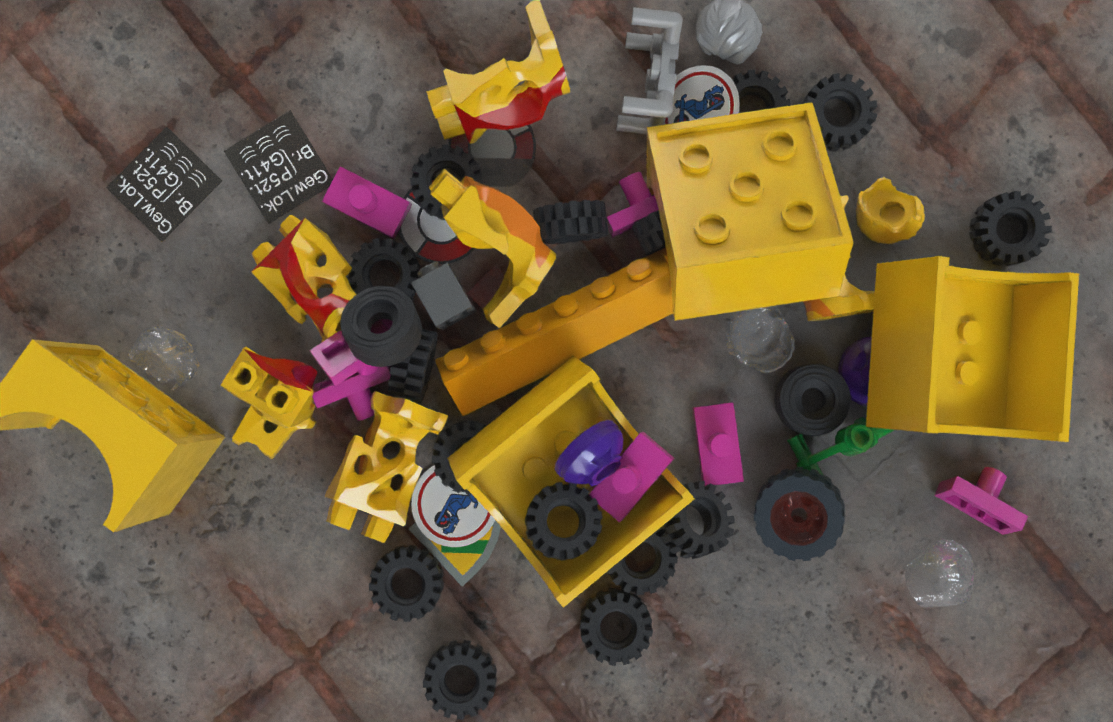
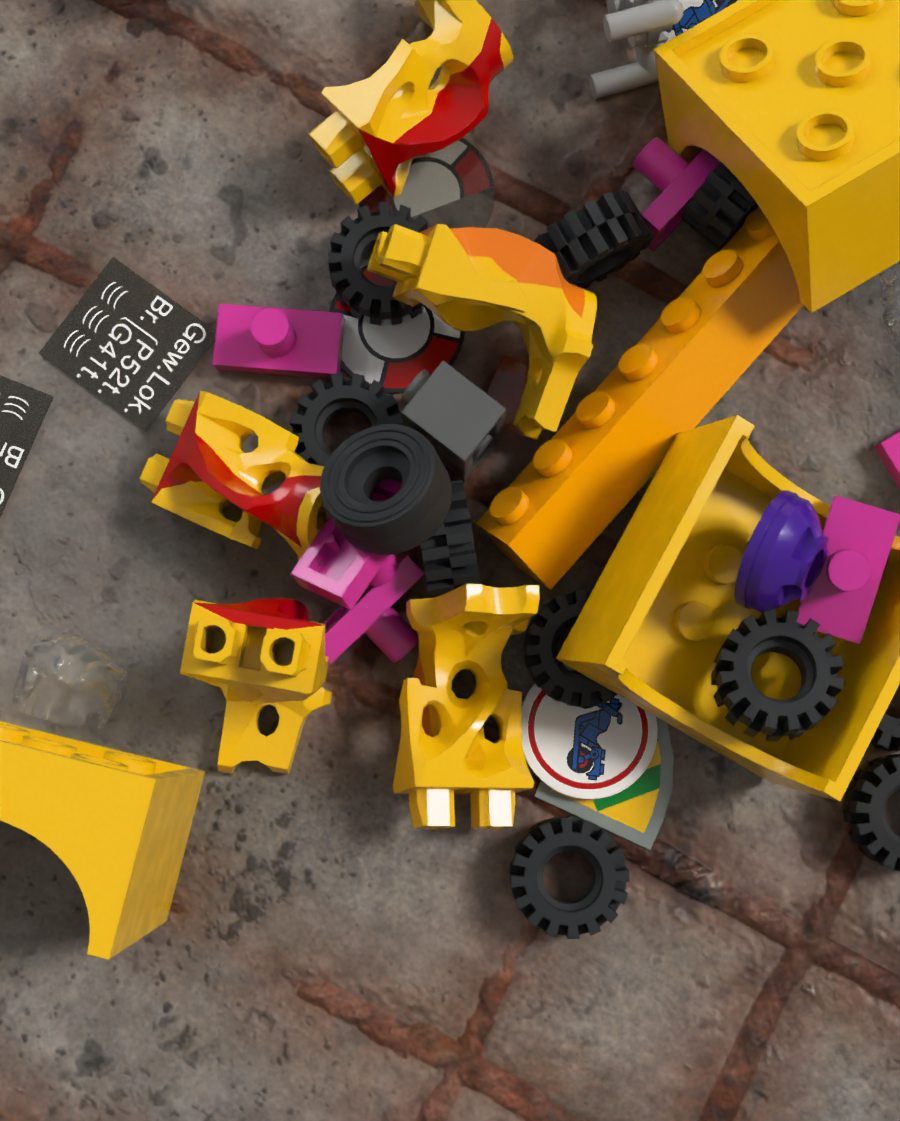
camera: 15 degrees left, 5 degrees down
black tyre [423,640,497,720] -> none

